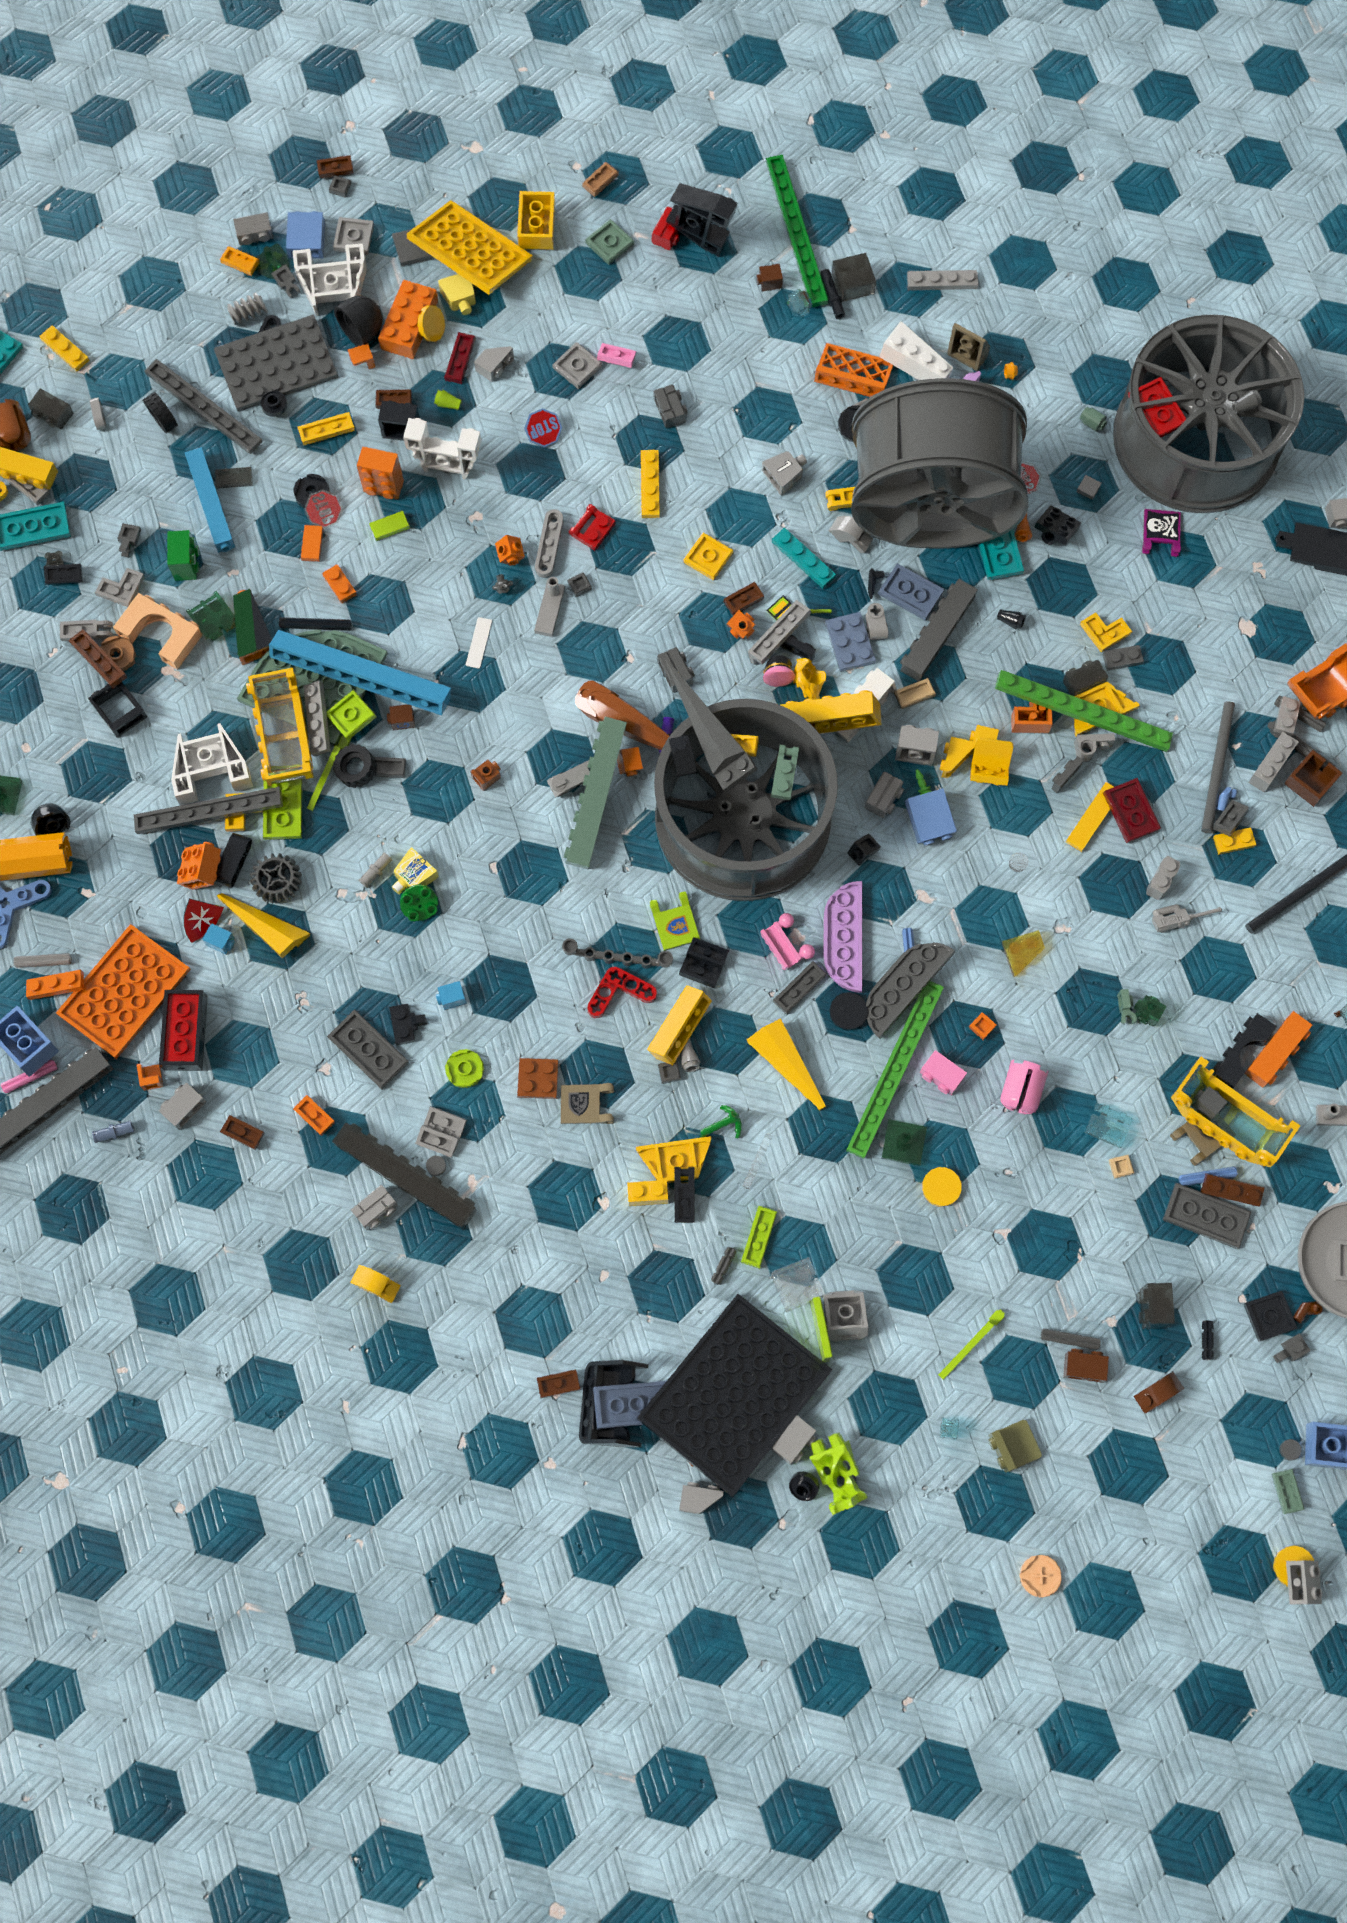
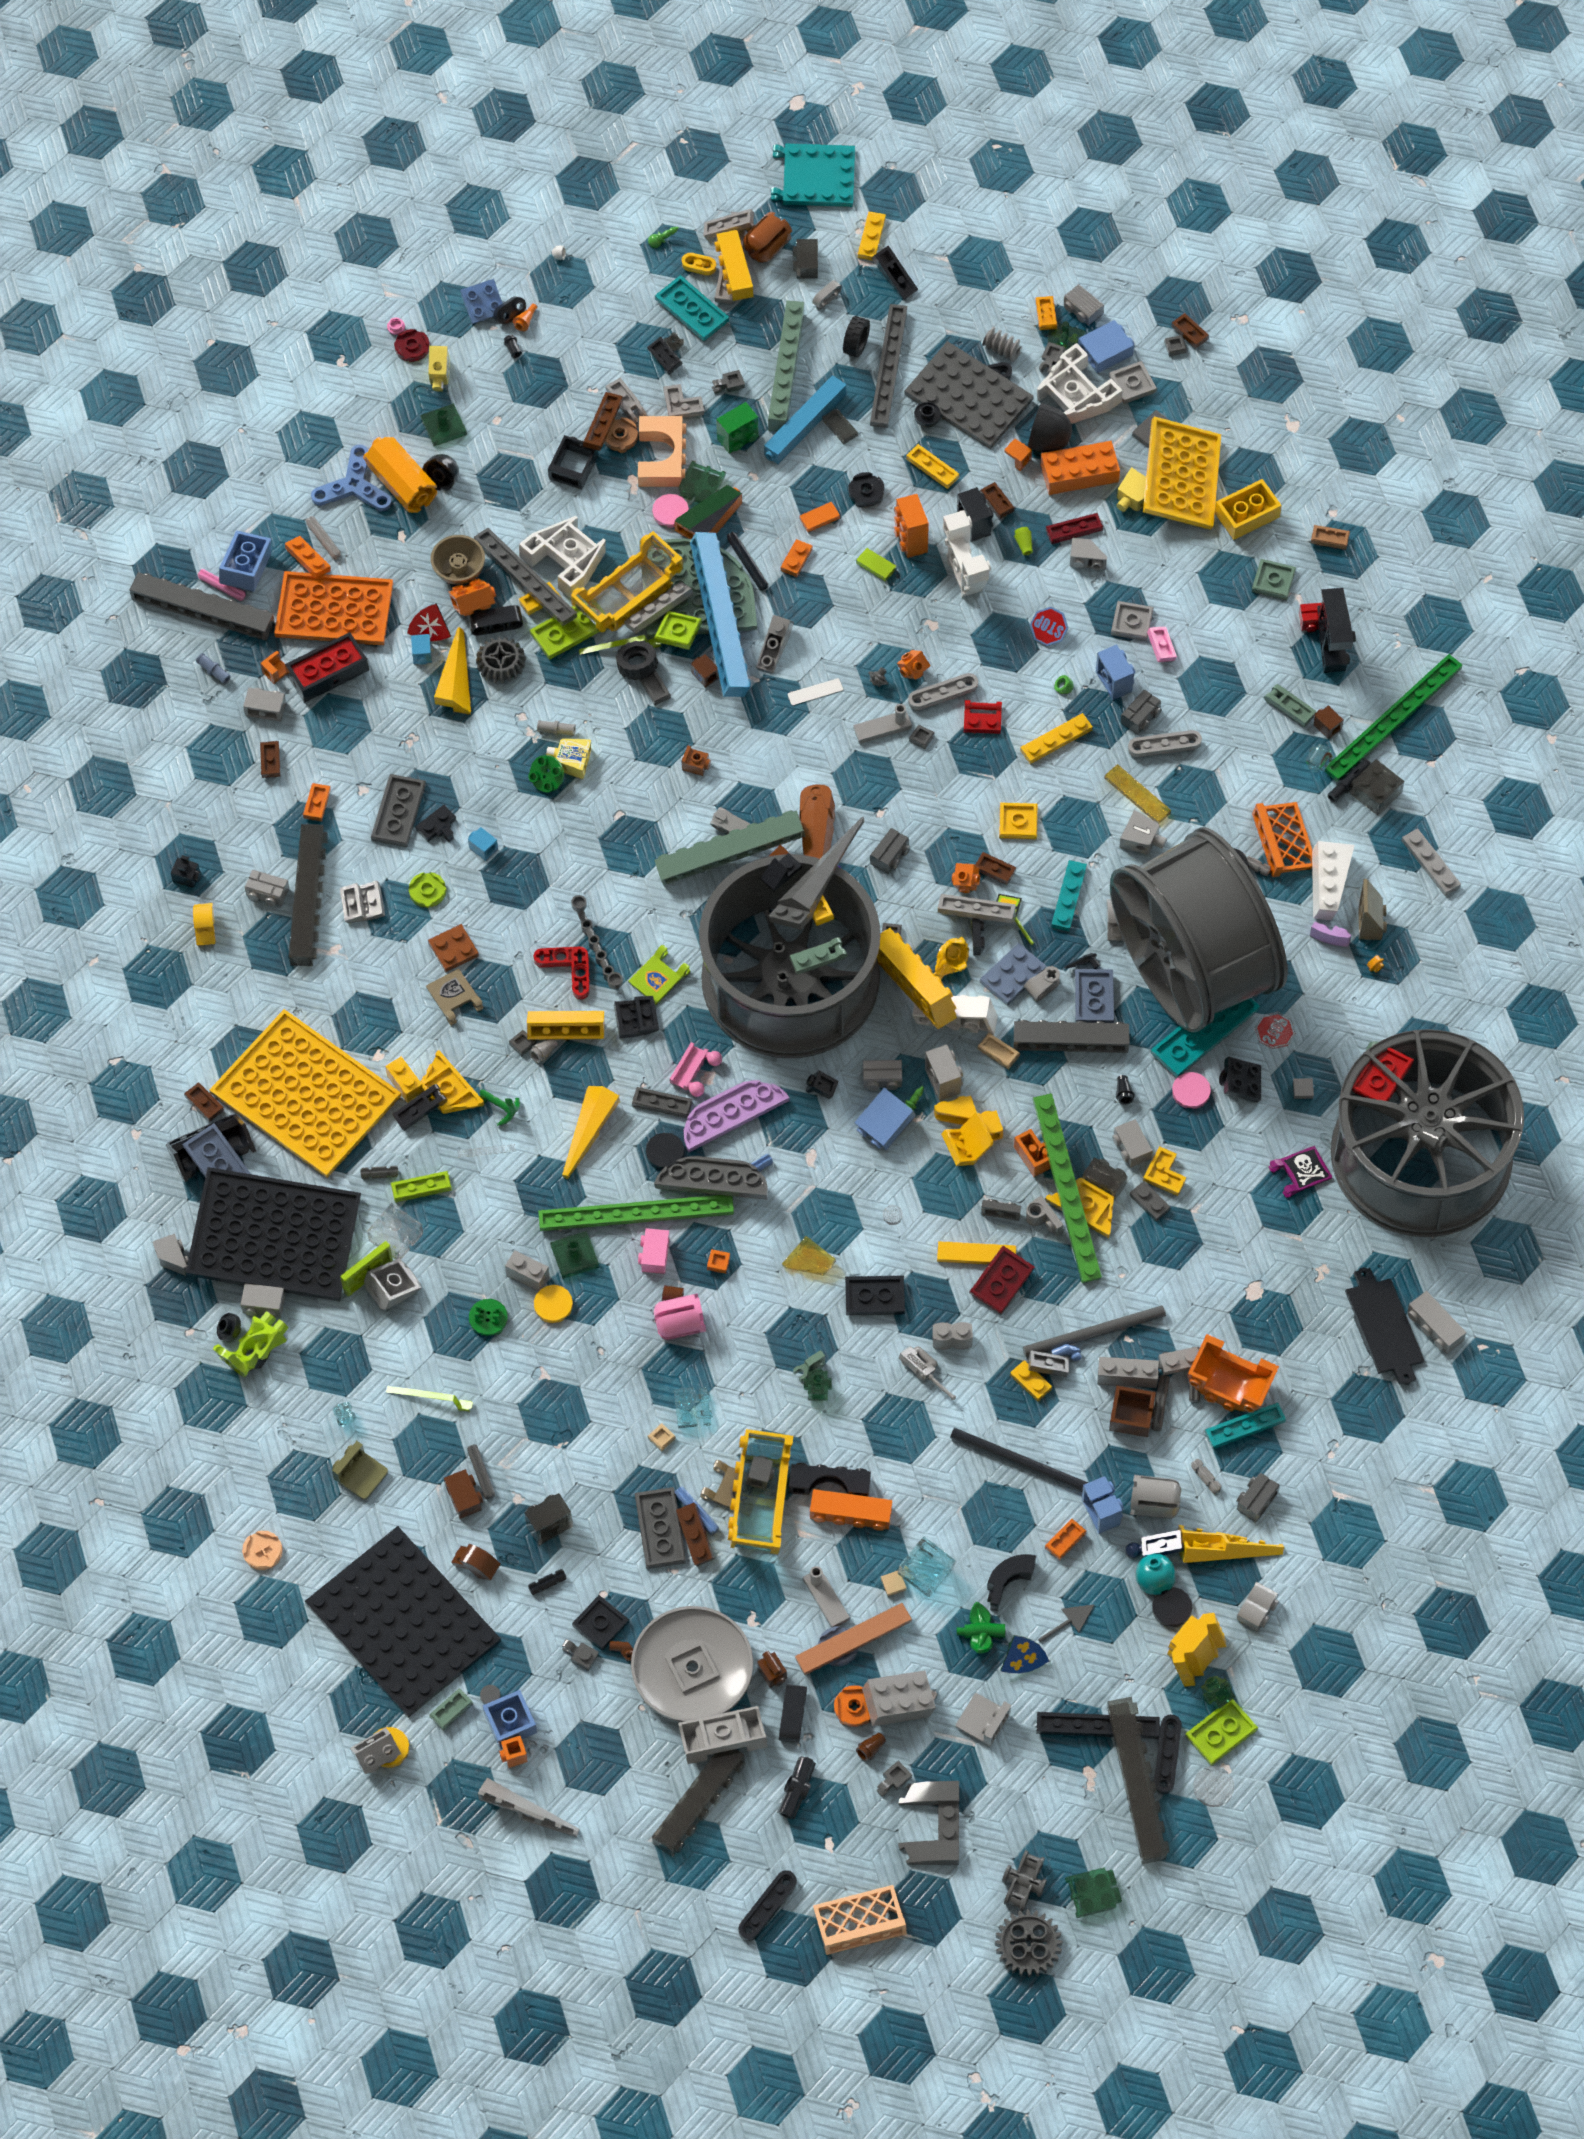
camera: 60 degrees right, 10 degrees down
clear piece [304,489,343,529] -> none
yellow tile [418,305,445,342] -> none
dark grey tile [426,1156,446,1176] -> none
bright pink piece [763,655,795,687] -> none
orange cone [1015,514,1032,542] -> none
none -> black brick [171,855,202,888]
none -> yellow plate [209,1009,402,1178]
none -> black plate [305,1526,501,1718]
none -> dark tan piece [431,535,485,585]
none -> green plate [469,1299,508,1336]
none -> light grey brick [505,1250,550,1291]
none -> bright pink tile [652,494,689,528]
none -> reddish brown gear [662,1285,684,1301]
none -> light grey slope [756,615,794,673]
none -> sand green brick [768,300,804,432]
none -> black plate [845,1275,905,1316]
none -> black slope [872,245,918,300]
none -> bright green piece [1054,675,1074,694]
none -> medium blue brick [1096,644,1135,700]
none -> clear yellow tile [1104,764,1171,824]
none -> light grey brick [1112,1119,1152,1168]
none -> light grey plate [1128,730,1202,757]
none -> bright pink tile [1172,1072,1211,1109]
none -> sand green plate [1264,684,1317,727]

